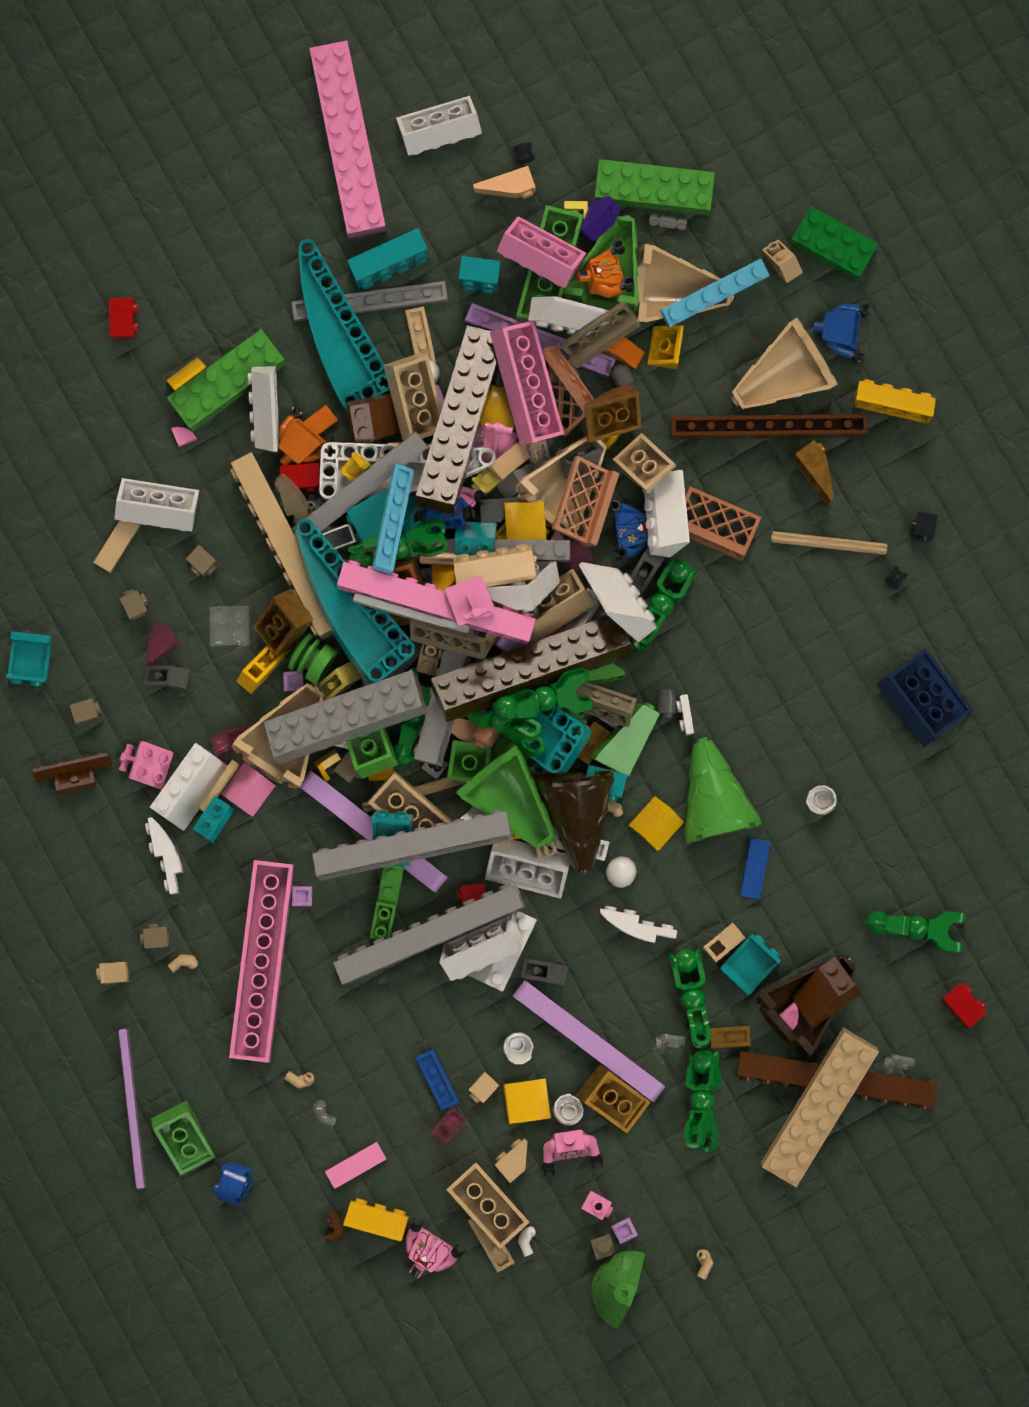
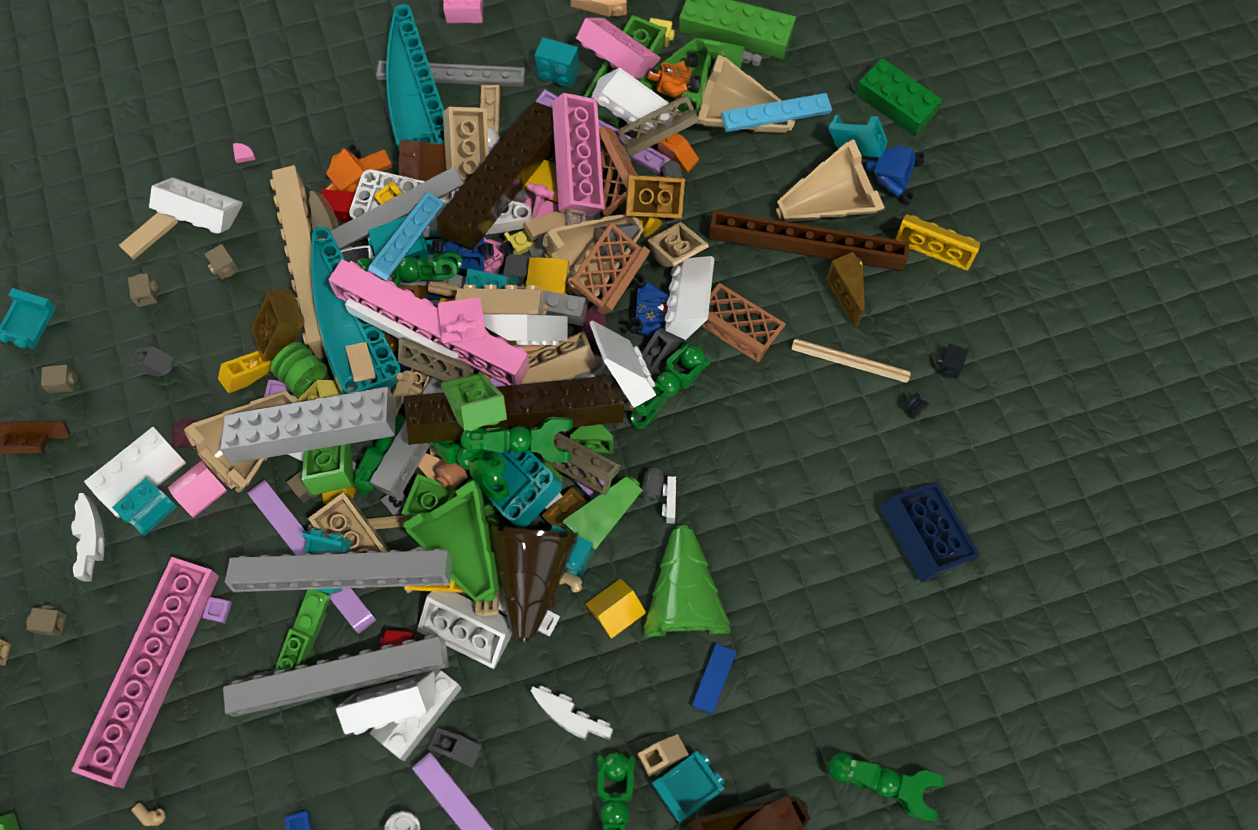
camera: 10 degrees right, 15 degrees down
red brick [109,298,139,340] -> none
bright pink plate [119,741,174,789] -> none
clear pink slope [146,622,181,666] -> none
yellow slope [166,357,206,391] -> none
bright green brick [167,329,286,432] -> none
tan arm [167,954,198,973] -> none
tan tile [199,760,239,812] -> none
clear plate [210,606,250,646] -> none
white slope [248,366,280,452] -> none
yellow tile [314,749,341,782] -> none
teal brick [347,228,429,290] -> none
dark purple slope [580,197,620,242] -> none
white hair [606,856,637,888] -> none
yellow slope [647,325,684,369] -> none
tan slope [762,240,803,283] -> none
white hair [806,785,837,815] -> none
none -> tan tile [345,342,376,382]
none -> tan piece [392,370,415,417]
none -> bright green slope [441,373,507,431]
none -> bright green slope [704,39,744,69]
none -> teal panel [829,115,888,157]

